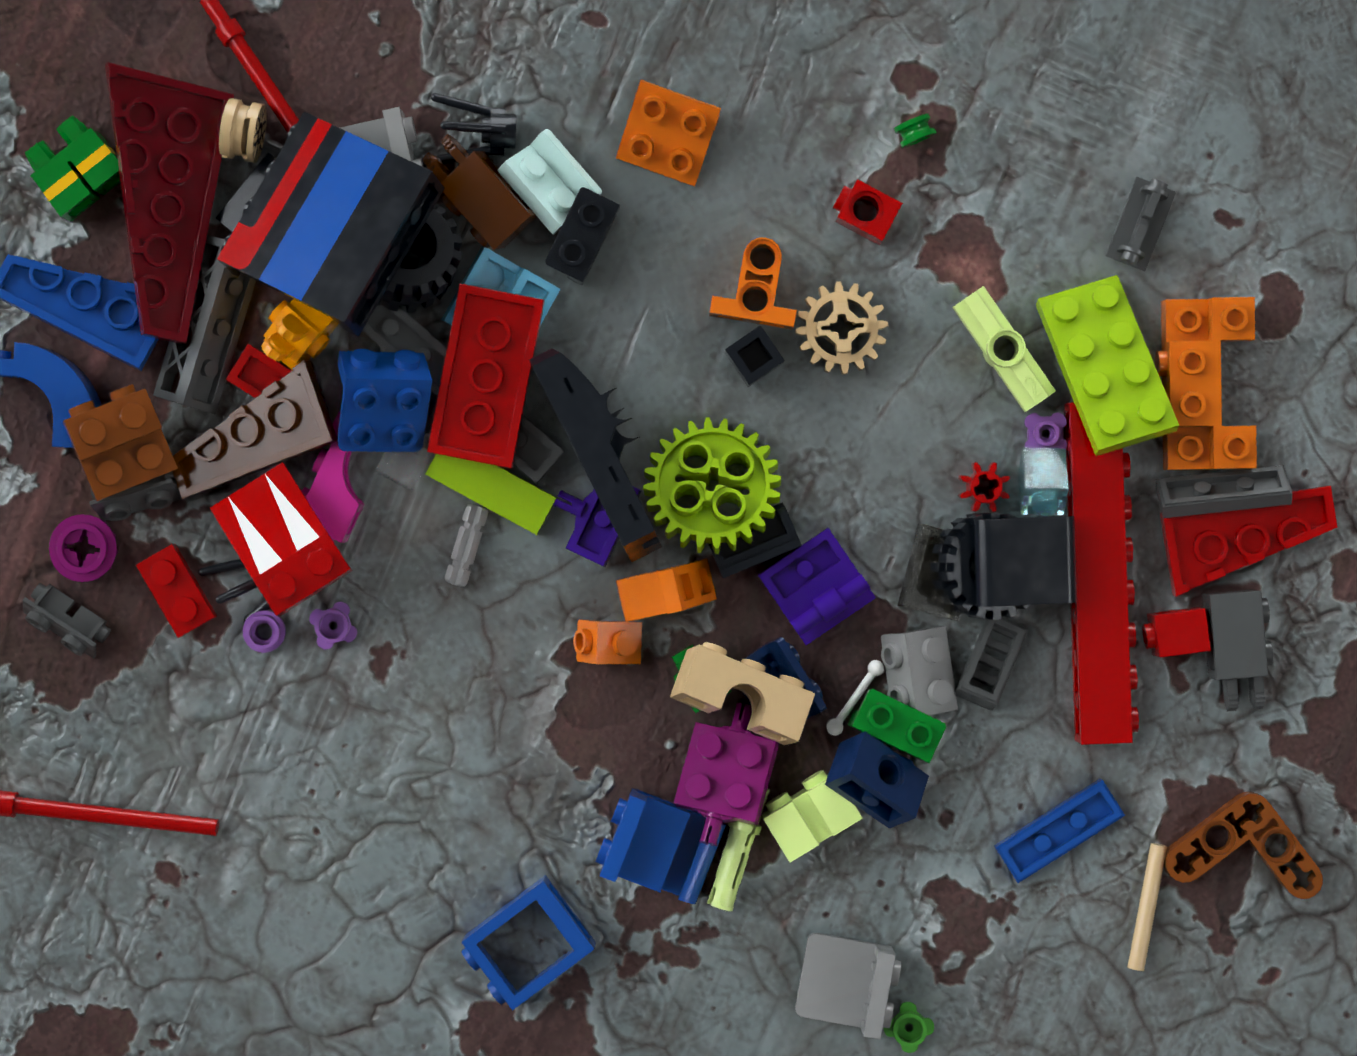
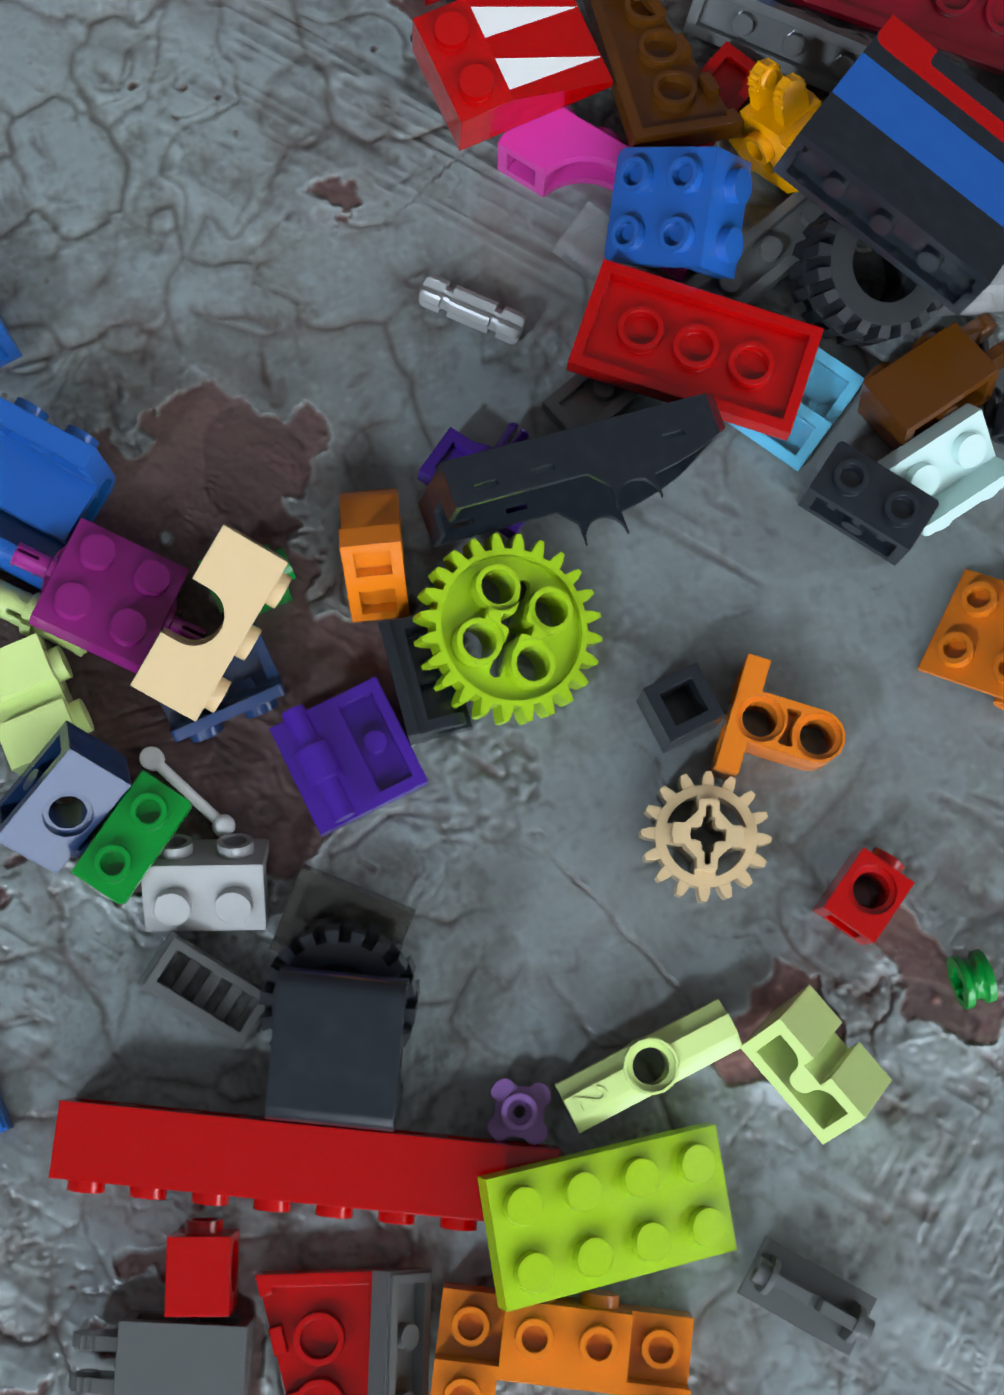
camera: 90 degrees right, 10 degrees down
medium lavender plate [243,610,286,653] -> none
medium lavender plate [309,602,357,649] -> none
lime tile [425,454,557,535] -> none
orange bracket [573,619,642,664] -> none
red gear [958,462,1010,512] -> none
clear light blue brick [1018,448,1069,516] -> none
none -> yellowish green brick [740,984,892,1145]

